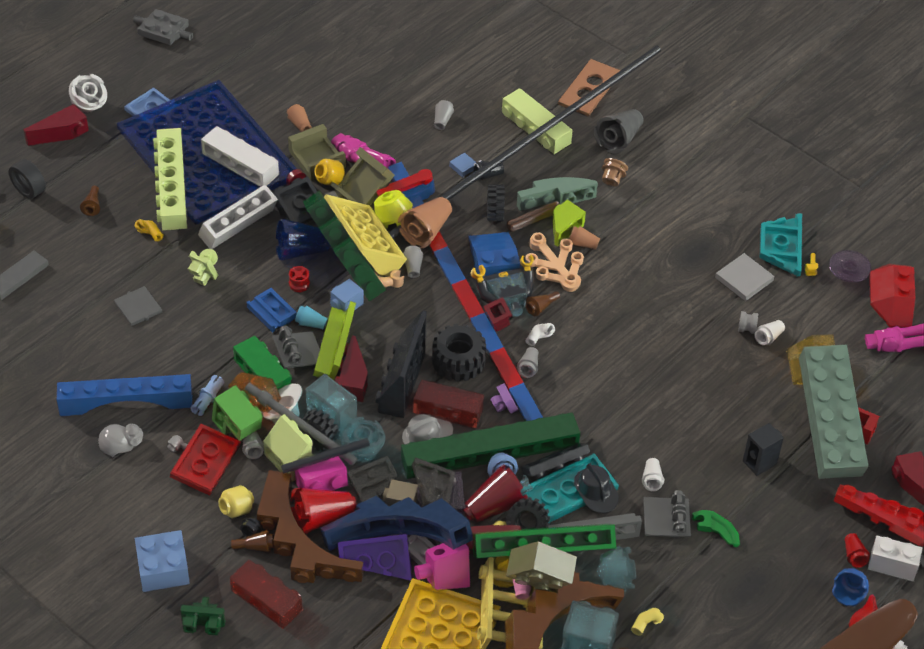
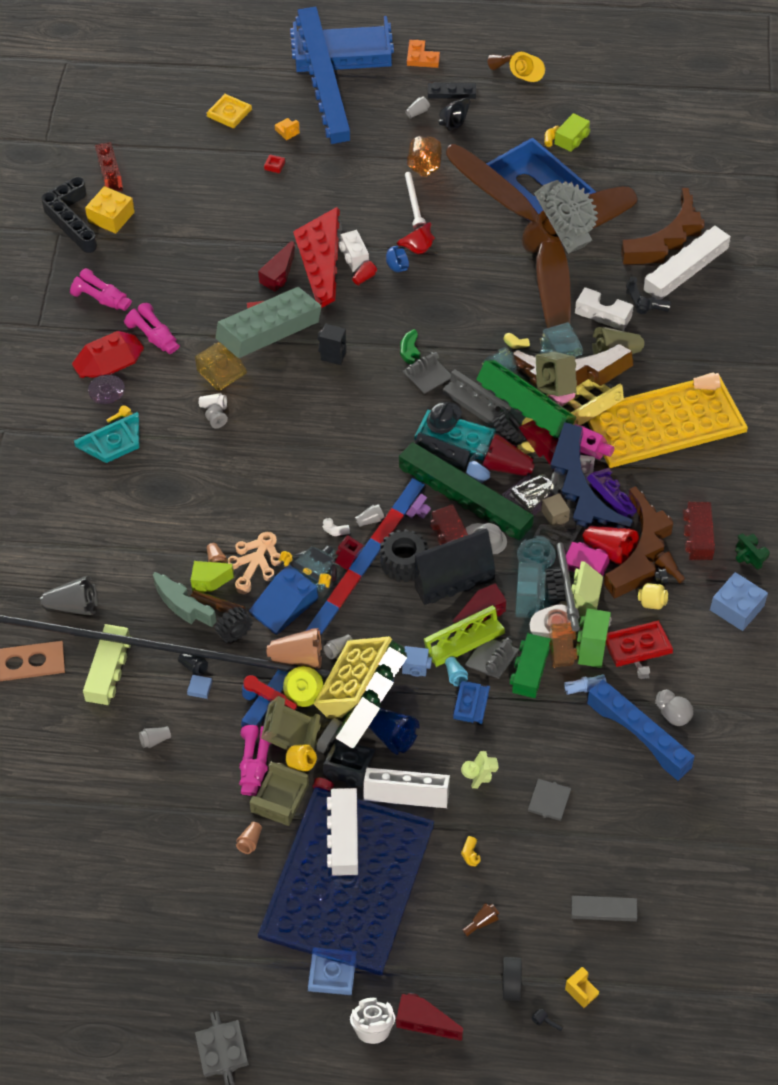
camera: 125 degrees left, 5 degrees up
yellowish green brick [153,128,187,230] -> none
black bar [281,438,370,474] -> none
red wheel [289,266,310,292] -> none
reddish brown cone [525,291,560,317] -> none
medium nougat piece [602,158,628,186] -> none
white cone [642,458,664,491] -> none
light grey tile [715,253,774,301] -> none

